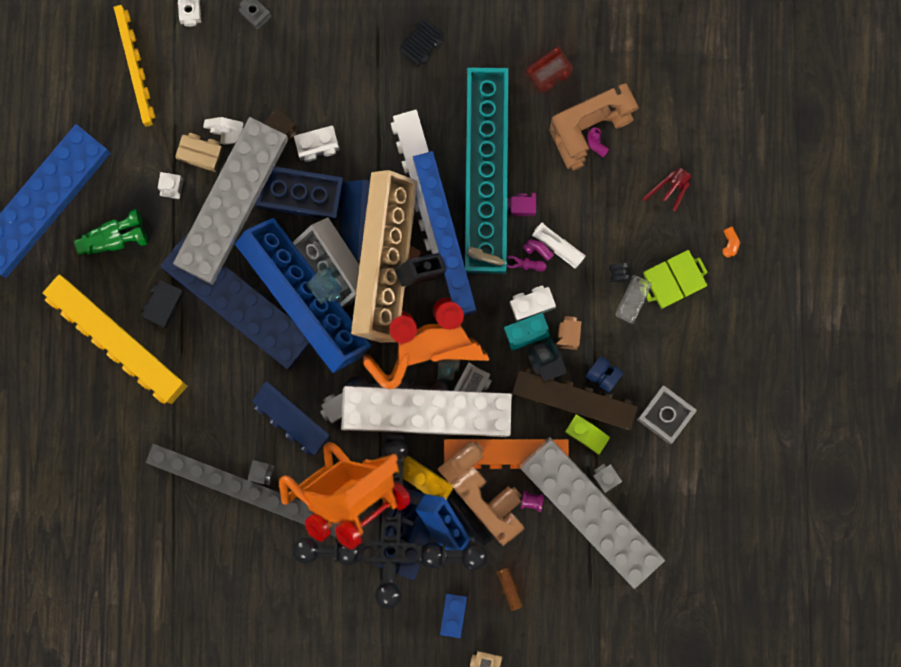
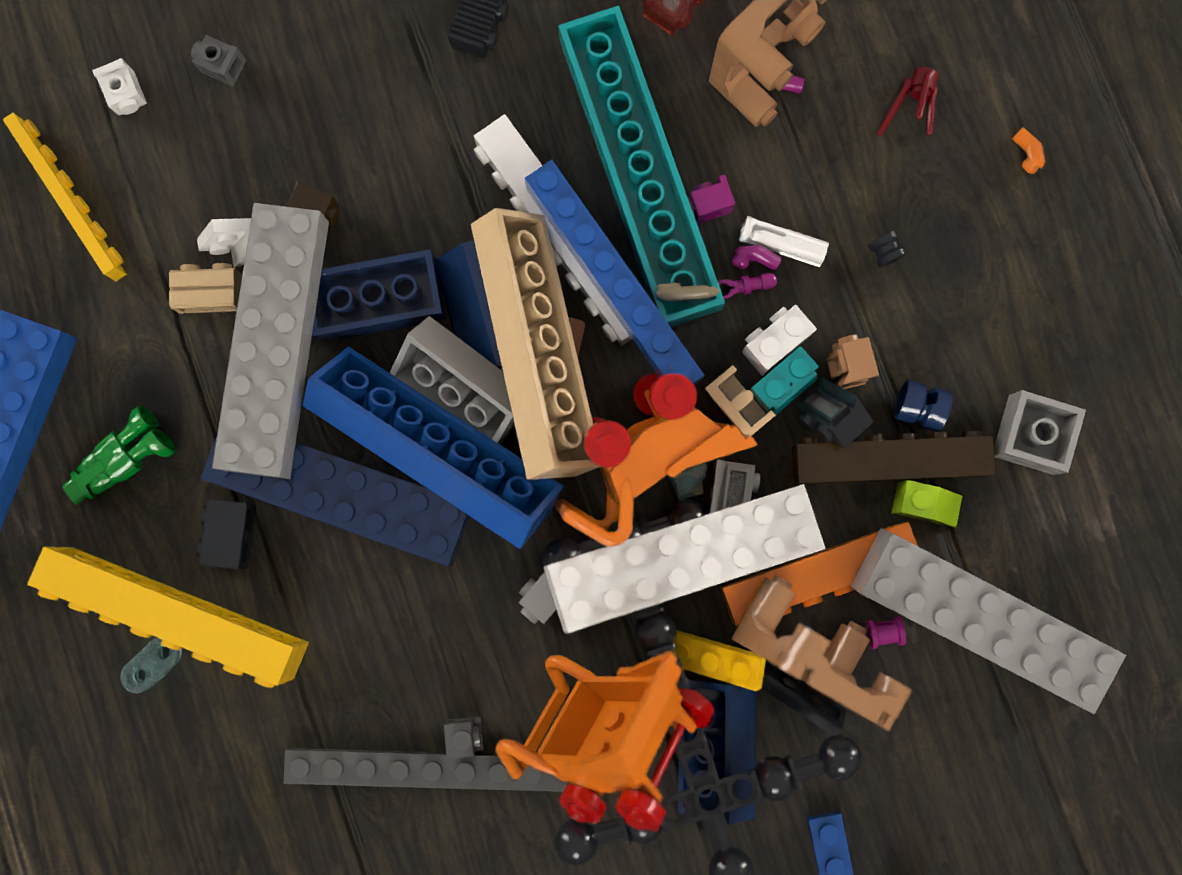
camera: 20 degrees left, 0 degrees up
white brick [158,172,184,199] -> none
dark blue slope [252,381,331,456] -> none
white bracket [294,125,340,162] -> none
clear light blue brick [307,267,342,304] -> none
black brick [395,253,446,287] -> none
blue brick [415,494,471,550] -> none
clear orange pin [496,568,523,611] -> none
light grey brick [592,464,622,494] -> none
clear brick [615,275,652,324] -> none
lime piece [641,250,708,309] -> none
none -> clear light blue plate [120,637,182,693]
none -> tan window [705,365,776,436]

